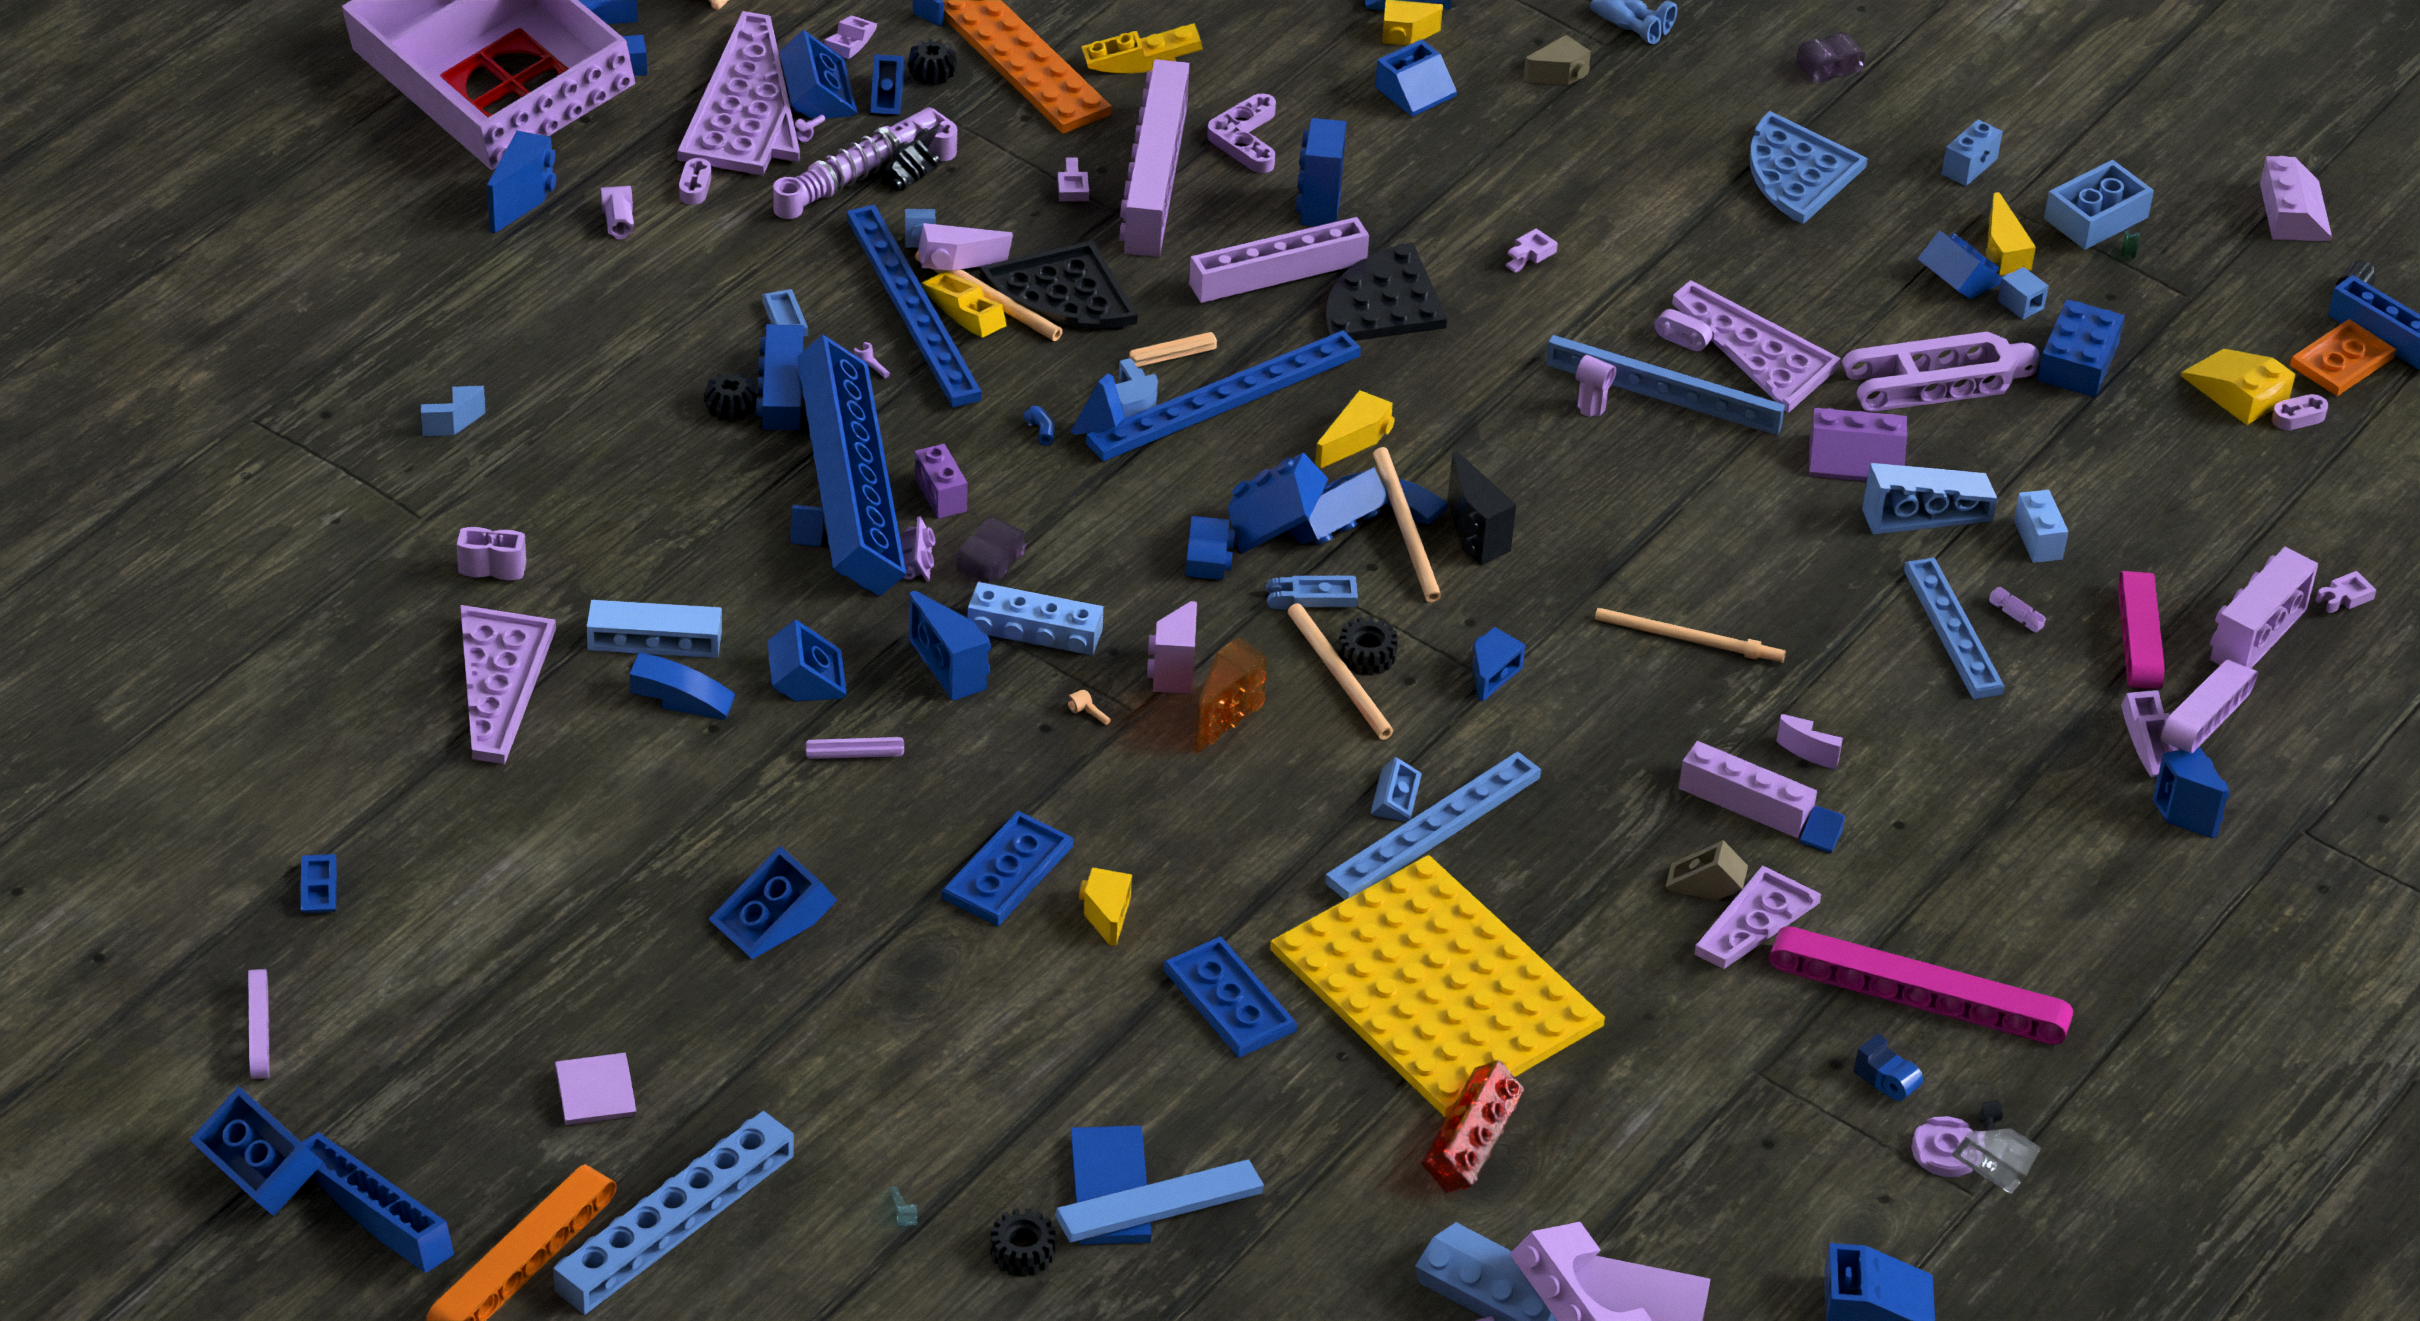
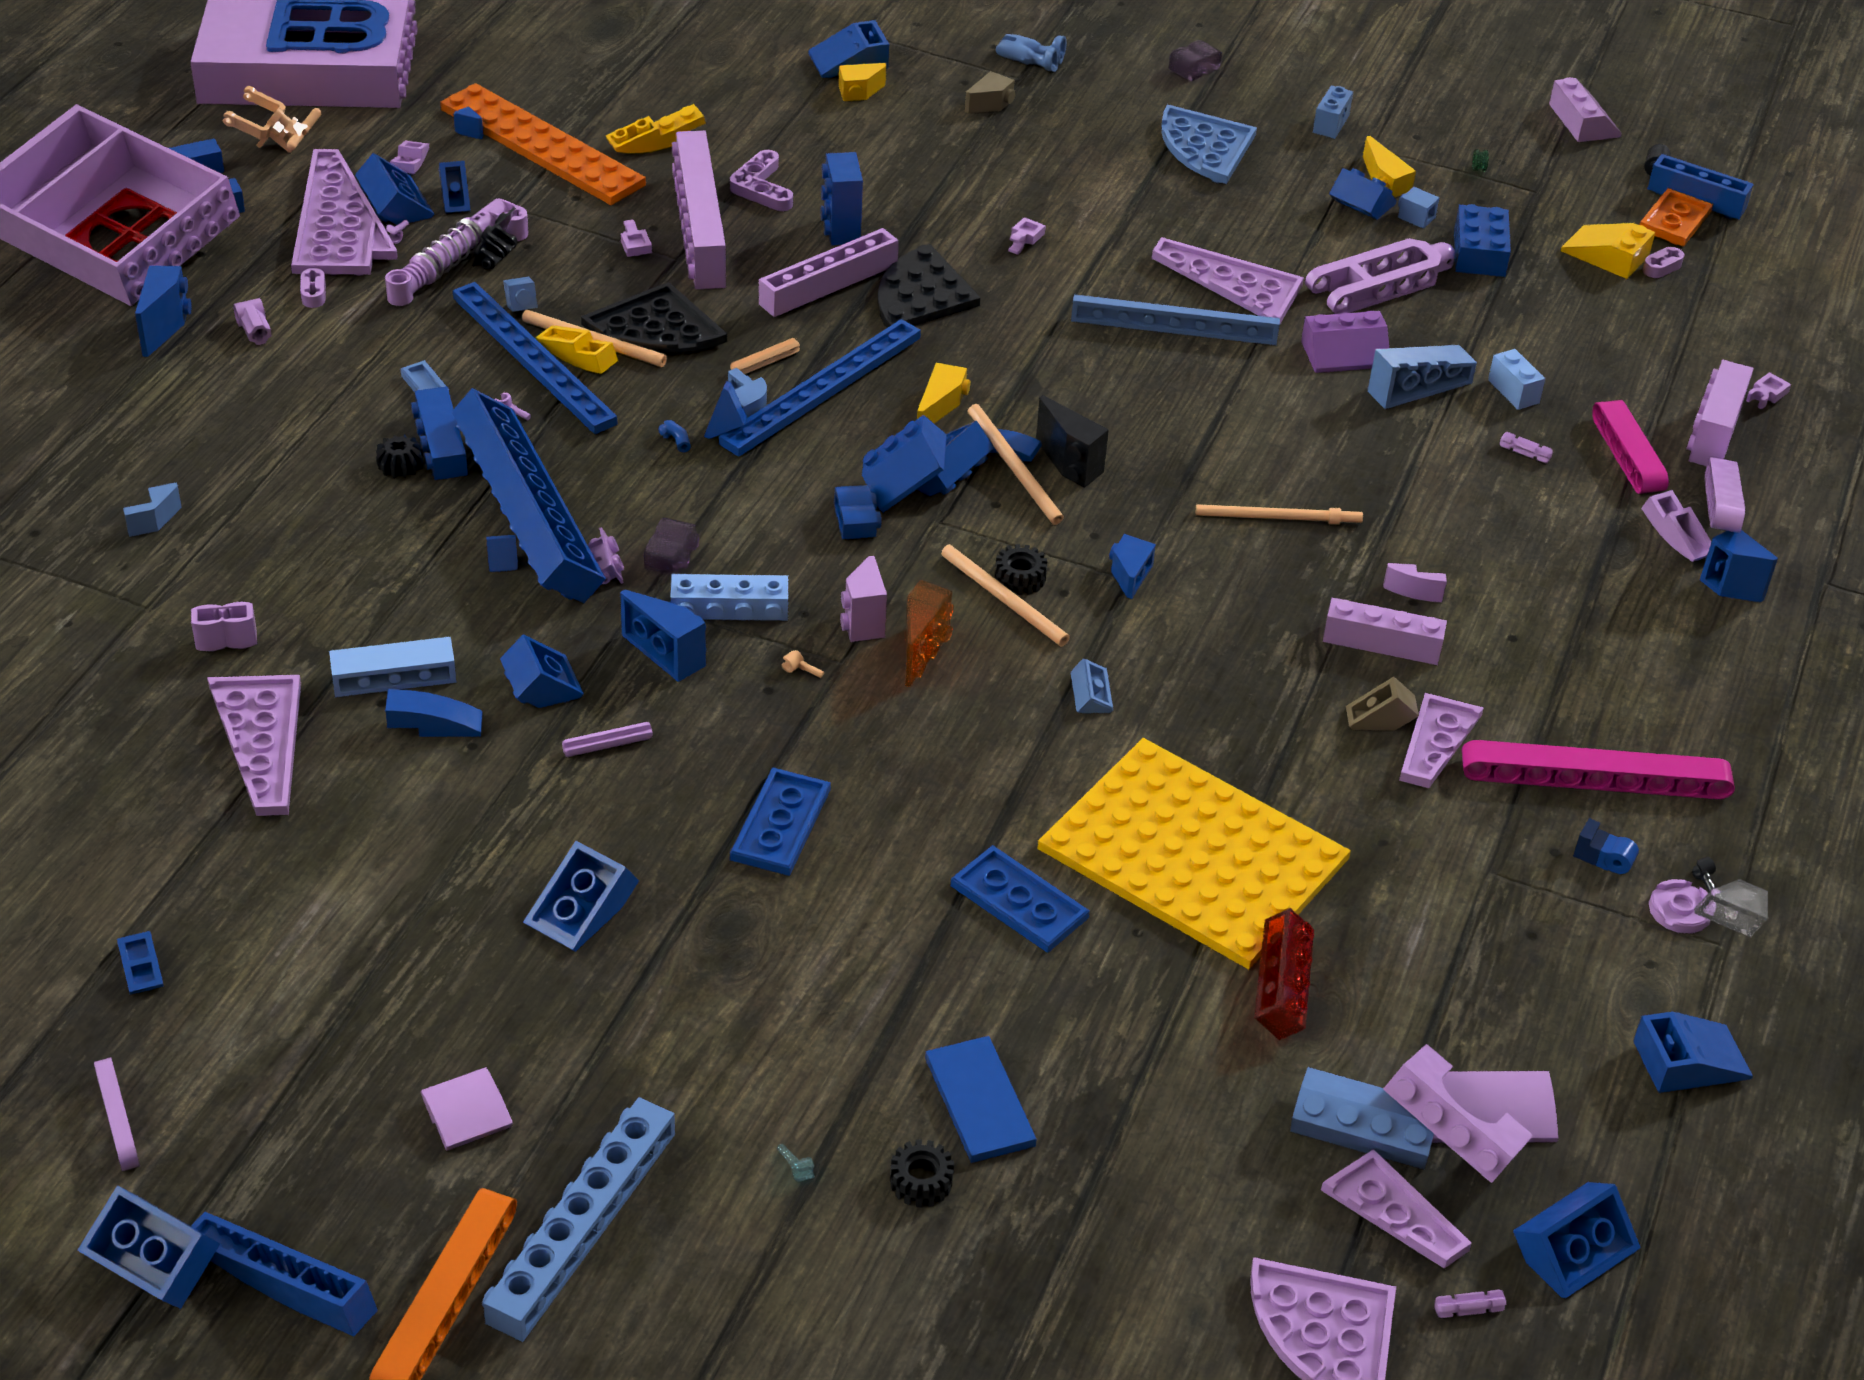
camera: 15 degrees left, 0 degrees up
black gear [908,38,957,85] -> none
medium lavender brick [915,444,968,519] -> none
lavender slope [918,223,1013,271] -> none
medium blue tile [1055,1159,1264,1243] -> none
yellow slope [1079,867,1132,946] -> none
medium blue hinge [1266,576,1358,610] -> none
medium blue plate [1325,751,1541,900] -> none
blue slope [1375,39,1457,117] -> none
lavender piece [1575,355,1616,417] -> none
lavender beam [1655,309,1713,351] -> none
blue slope [1800,806,1845,853] -> none
medium blue tile [1904,557,2005,700] -> none
medium blue brick [2044,160,2154,250] -> none

